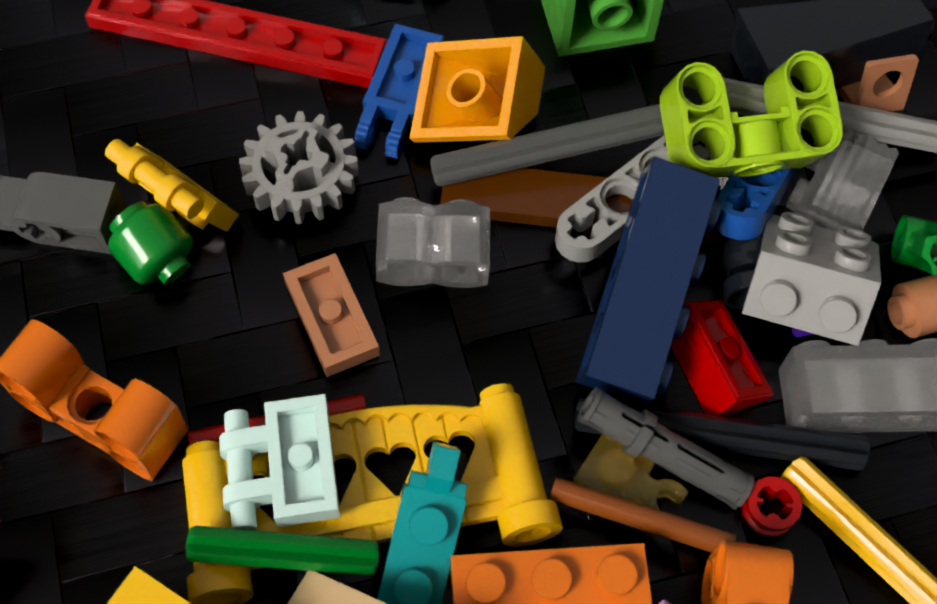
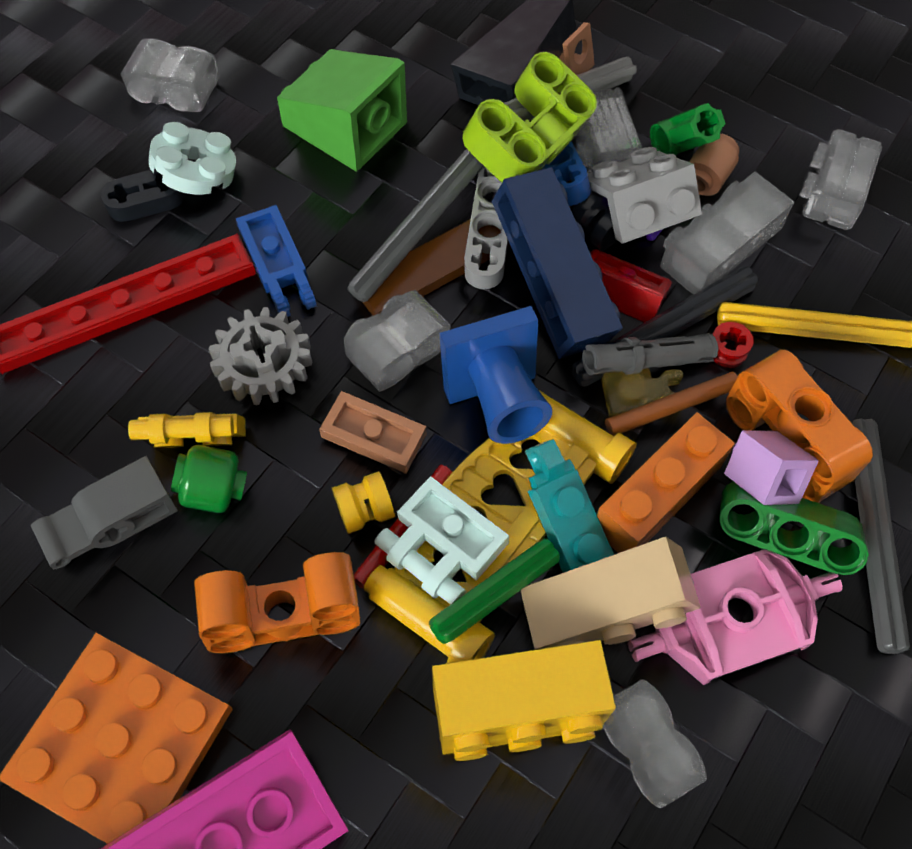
camera: 40 degrees left, 0 degrees up
light orange slope [410,36,545,143] -> none
none -> yellow wheel [332,471,395,534]
none -> blue plant [439,306,552,444]

